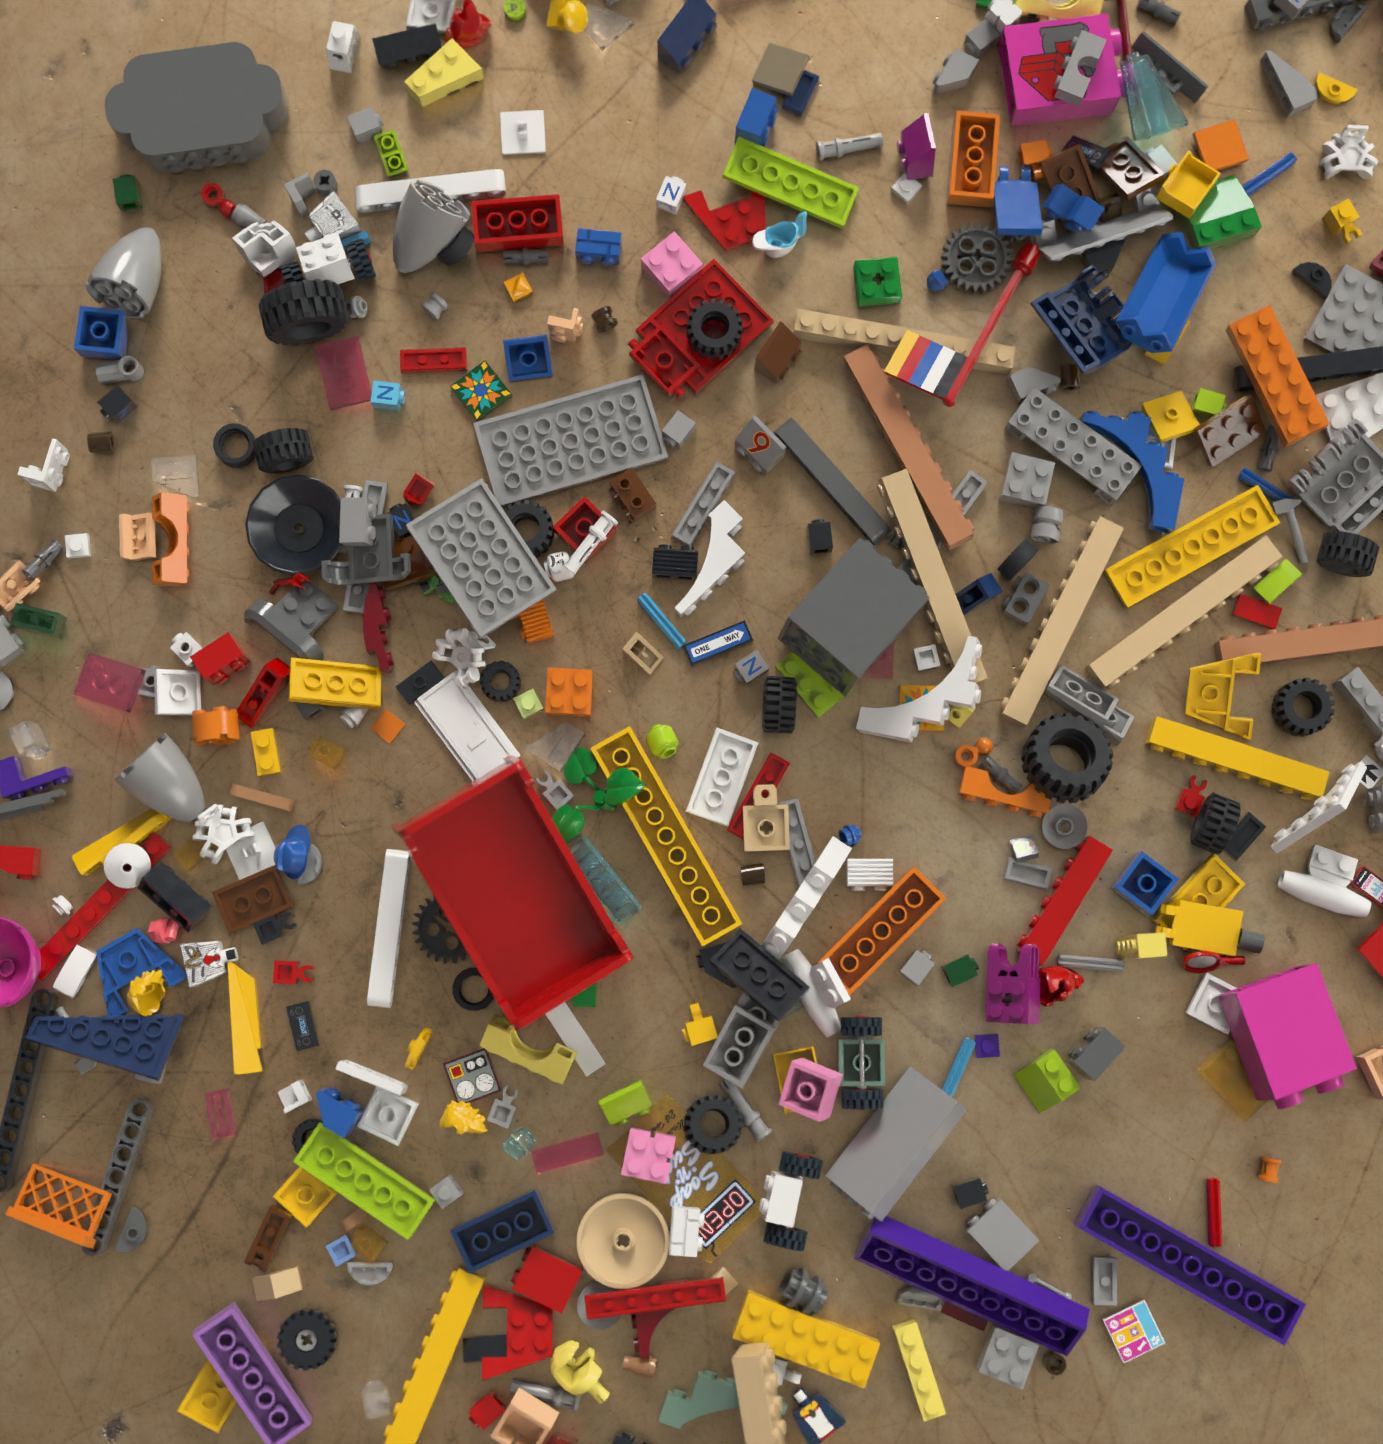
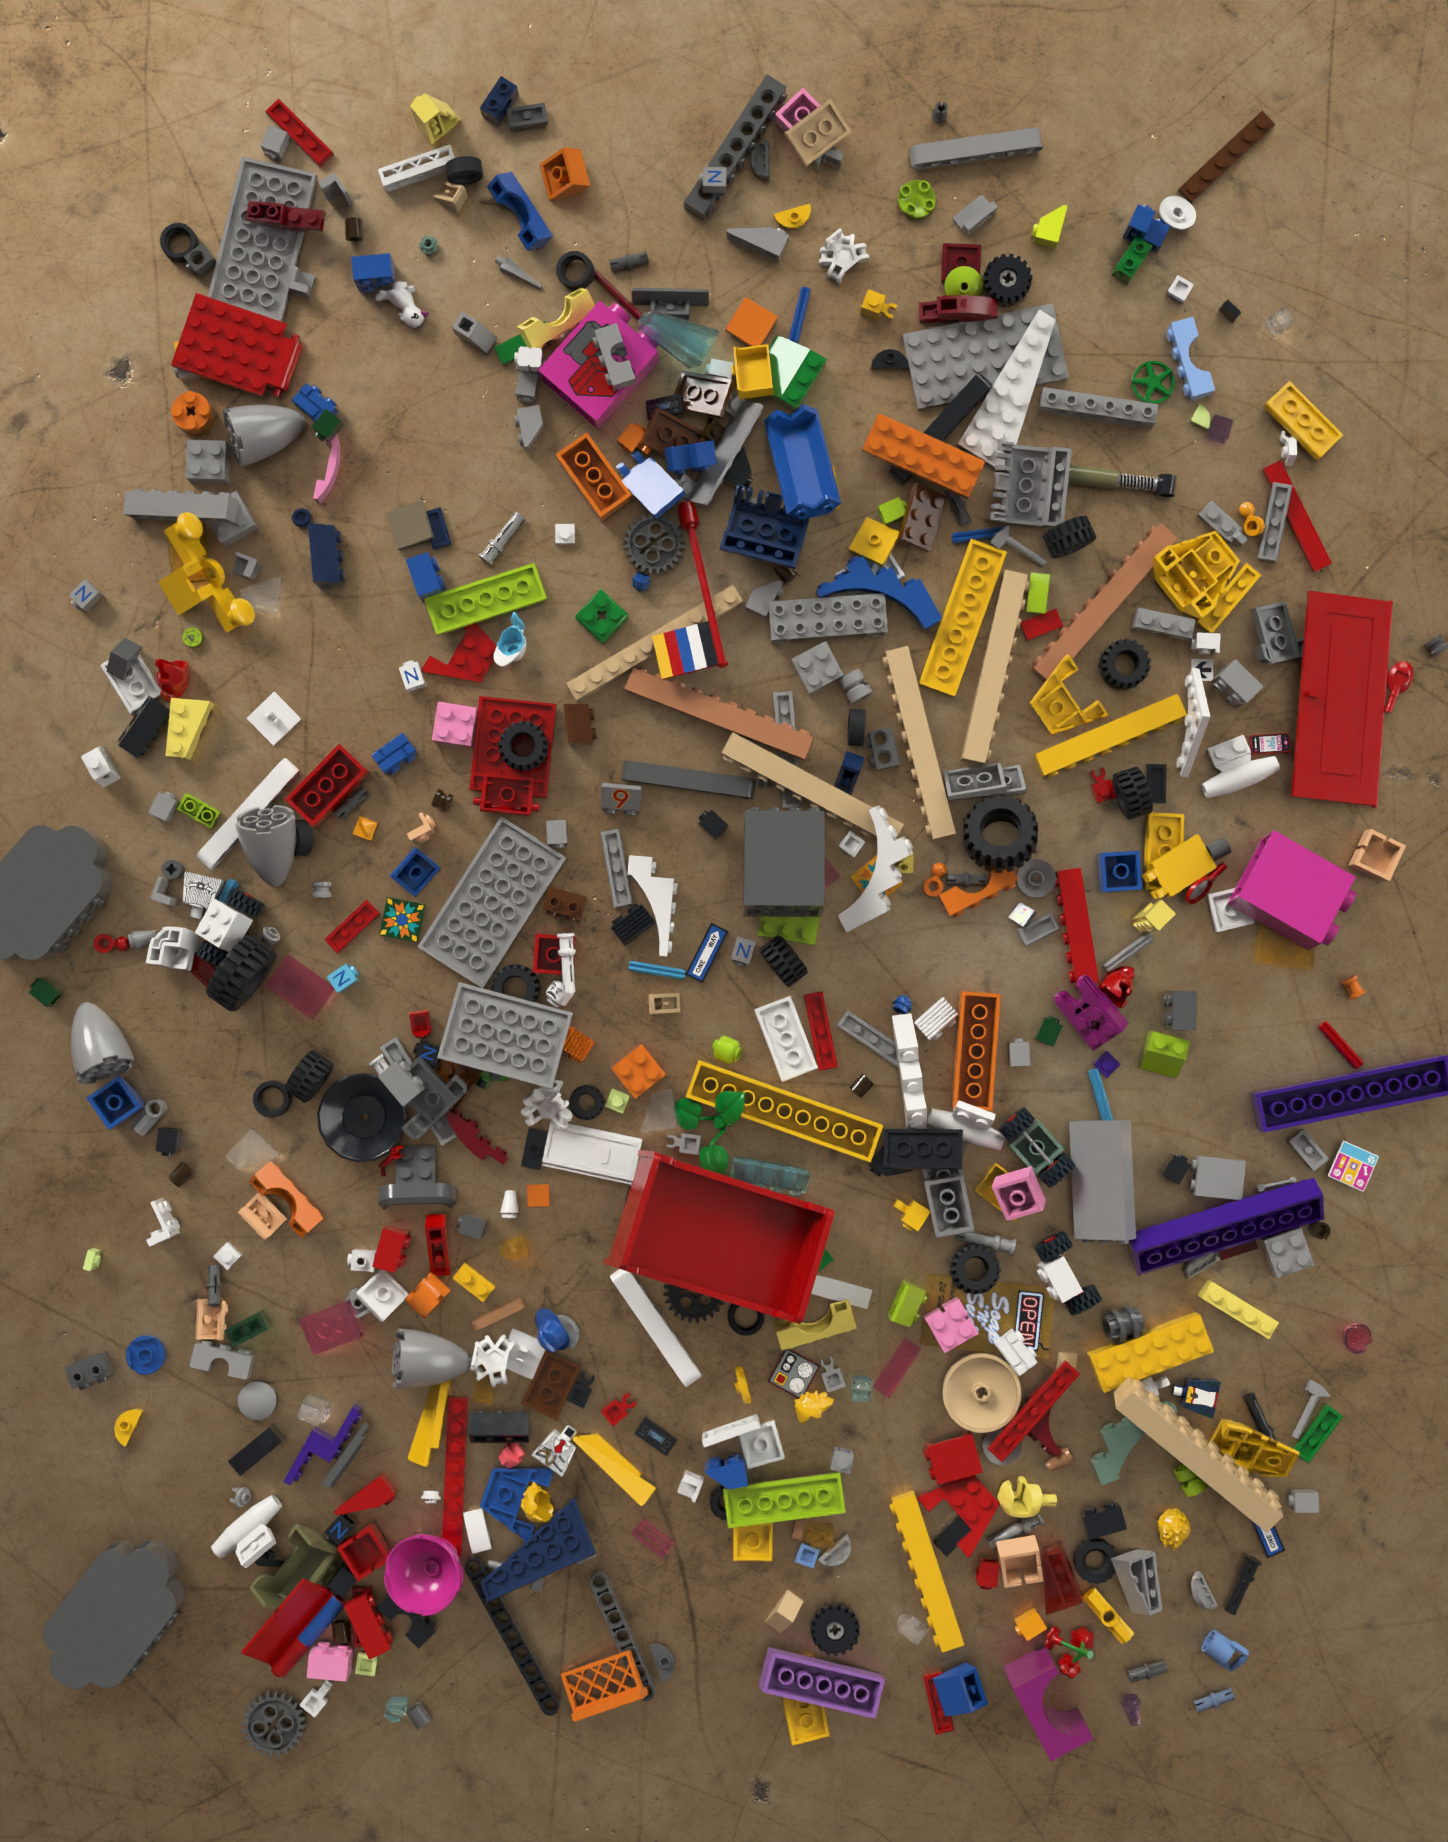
camera: 40 degrees left, 5 degrees up
white dish [104,843,151,888] -> none
reddish brown plate [244,1204,293,1273] -> none
yellow plate [288,658,381,710] -> none
dark blue brick [450,1188,556,1274] -> none
tan plate [743,784,790,851] -> none
magenta slope [897,113,936,180] -> none

